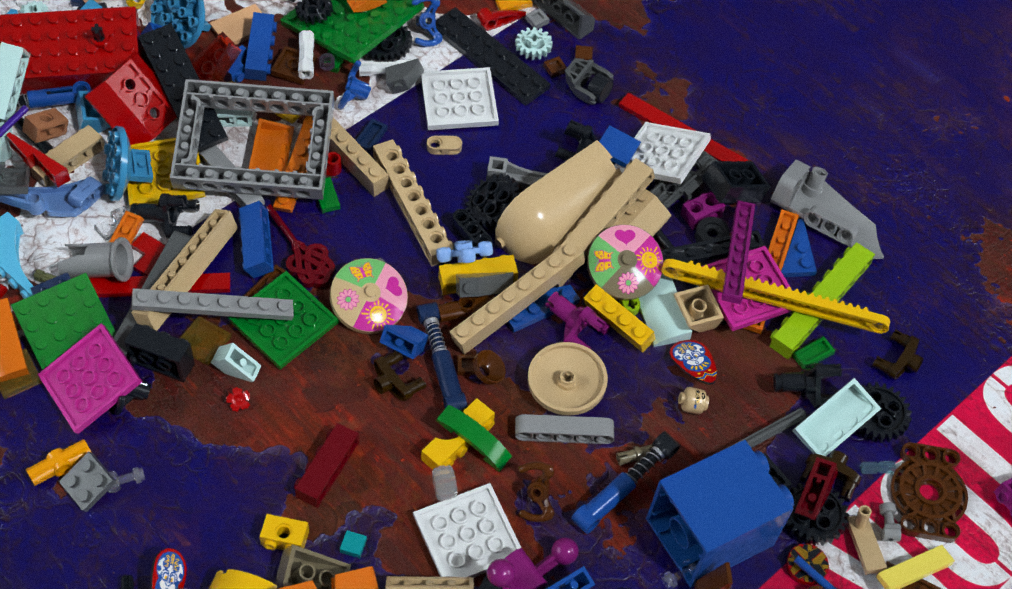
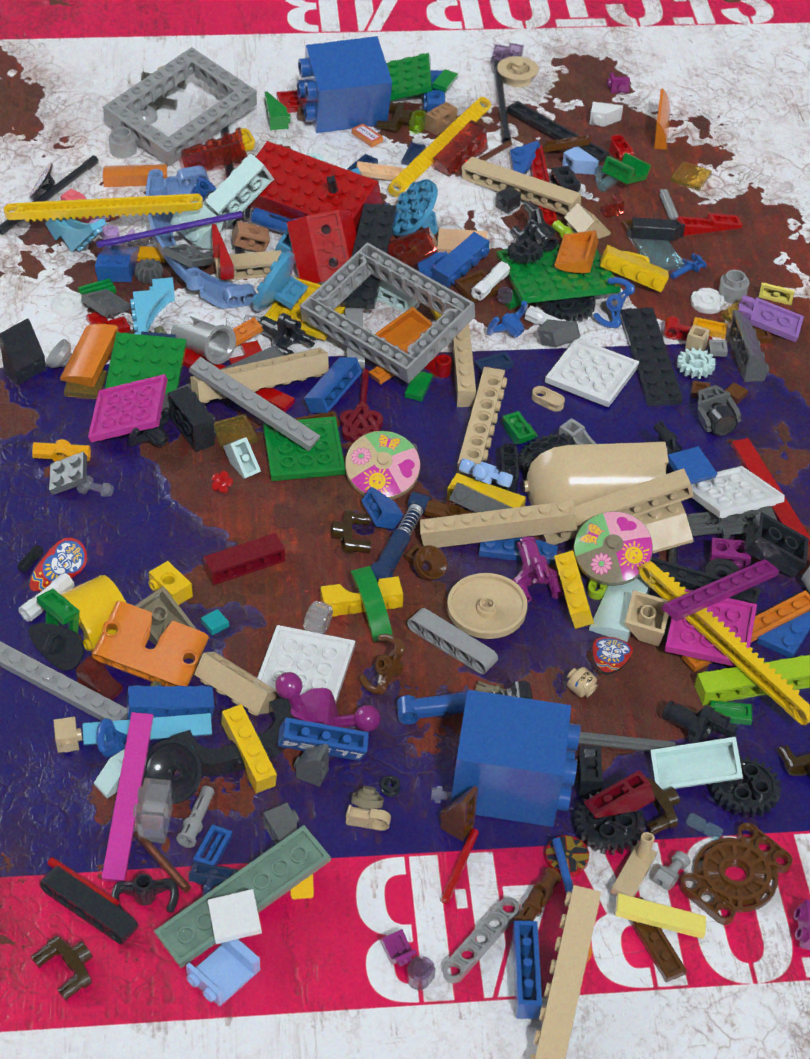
camera: 40 degrees right, 10 degrees down
none -> green slope [502,411,538,444]
none -> tan brick [685,325,710,352]

